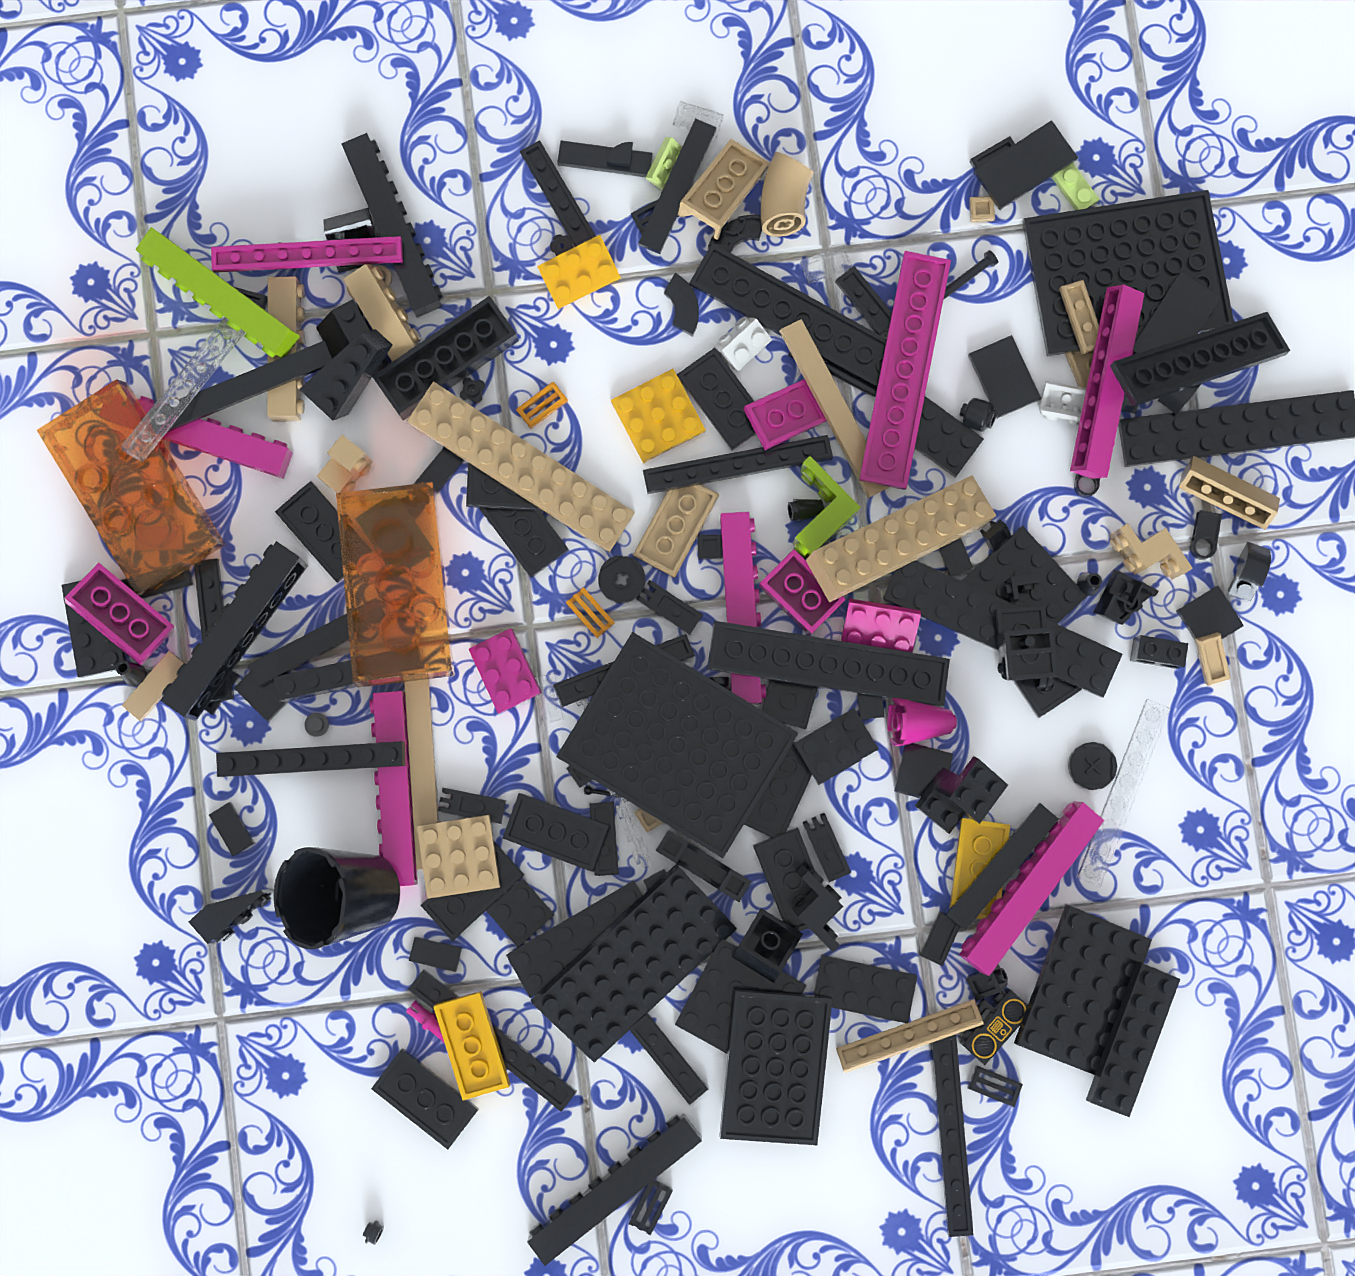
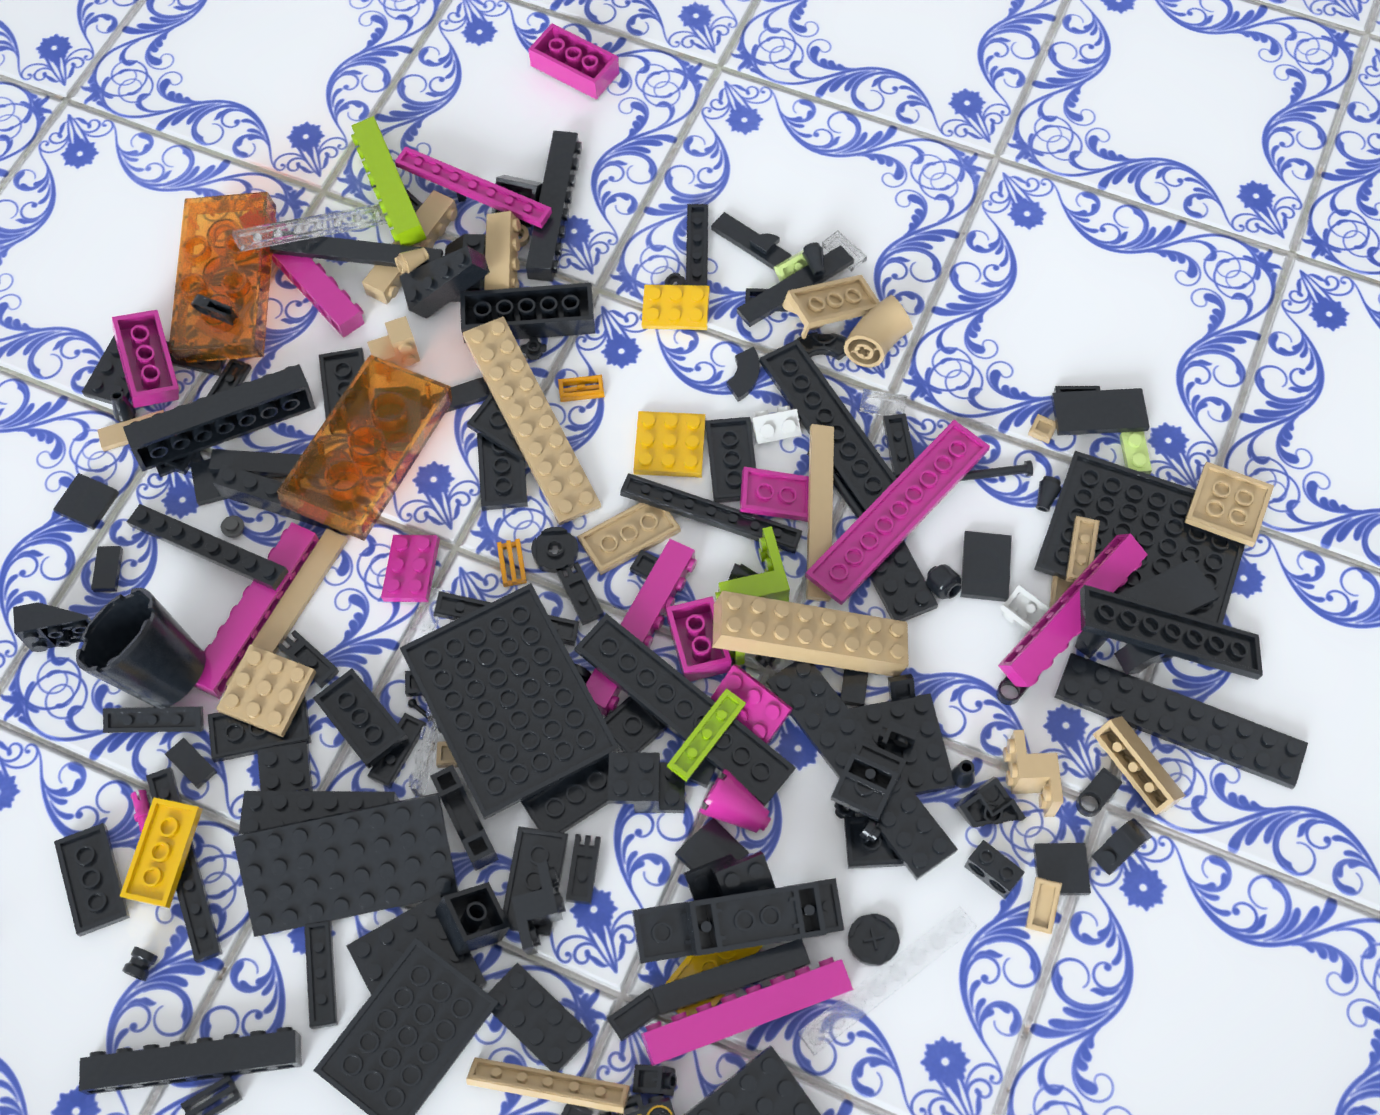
camera: 30 degrees right, 20 degrees down
none -> black tile [53,473,119,530]
none -> black plate [103,706,204,733]
none -> black wheel [122,946,158,981]
none -> black piece [191,294,238,326]
none -> tan cone [395,247,429,274]
none -> dark pink brick [528,23,619,100]
none -> black bracket [632,878,844,964]
none -> lime plate [667,688,746,782]
none -> black cone [802,242,826,277]
none -> black cone [1036,476,1062,512]
none -> tan plate [1184,461,1274,547]

